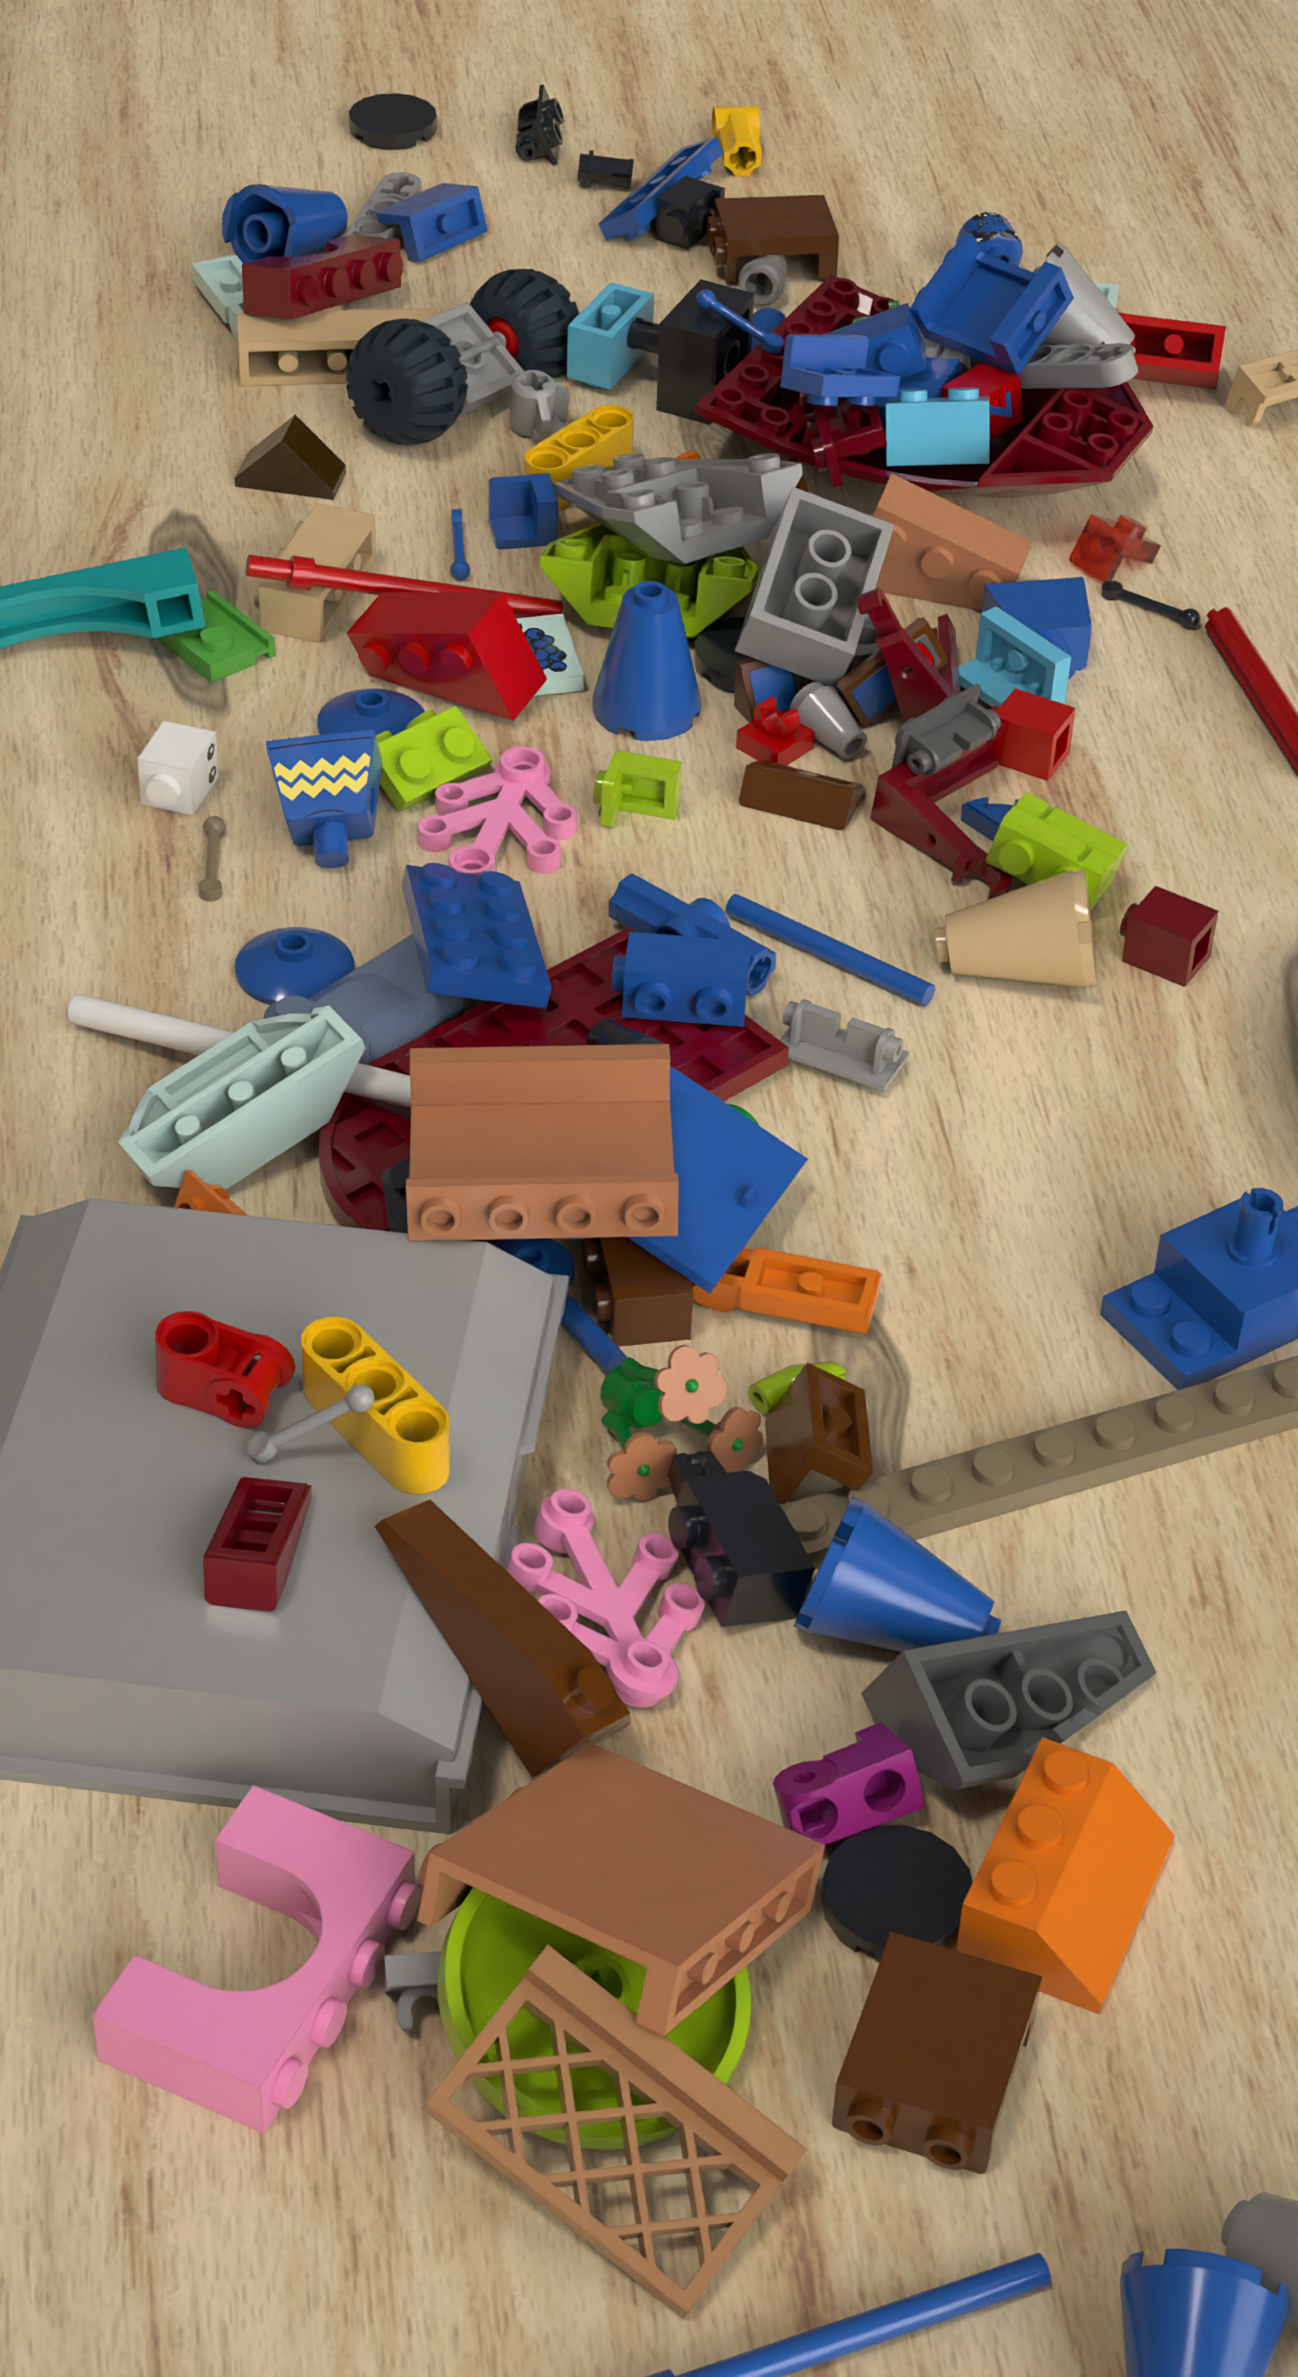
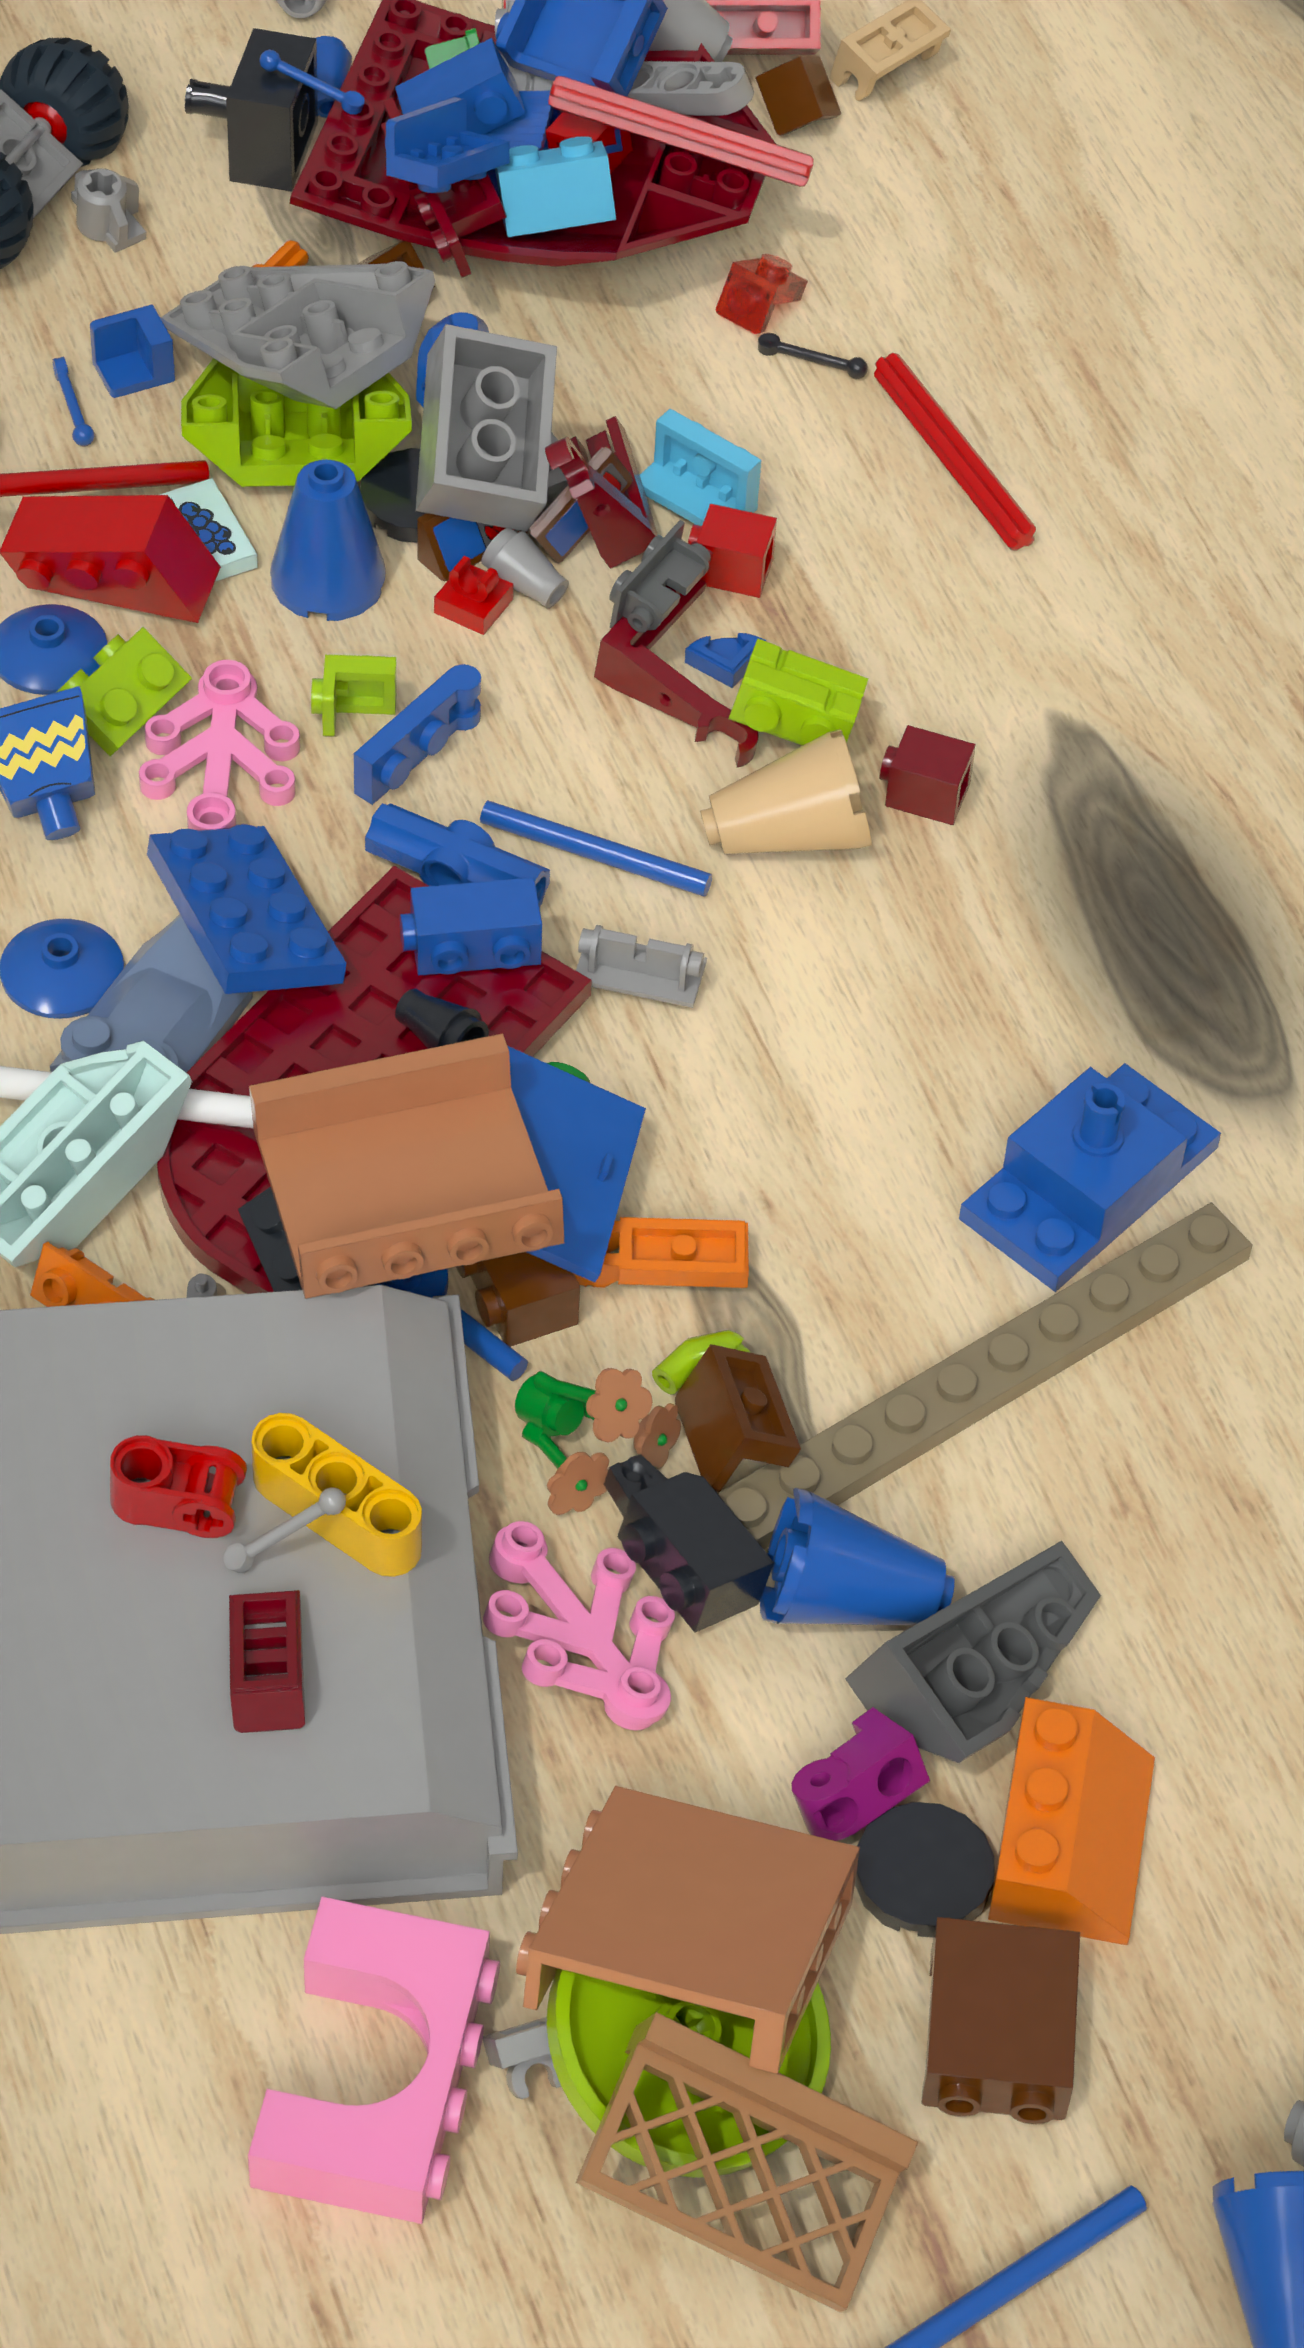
camera: 15 degrees left, 10 degrees up
reddish brown wedge [374,1499,631,1777] -> none
yellow beam [524,405,634,512] -> none
medium azure brick [567,282,654,390] -> none
reddish brown slope [739,760,866,830] -> none
nougat wedge [871,473,1032,611] -> none
blue torso [982,577,1091,680] -> none
none -> blue plate [353,664,481,805]
none -> axle [549,75,814,187]
none -> reddish brown panel [755,55,841,135]

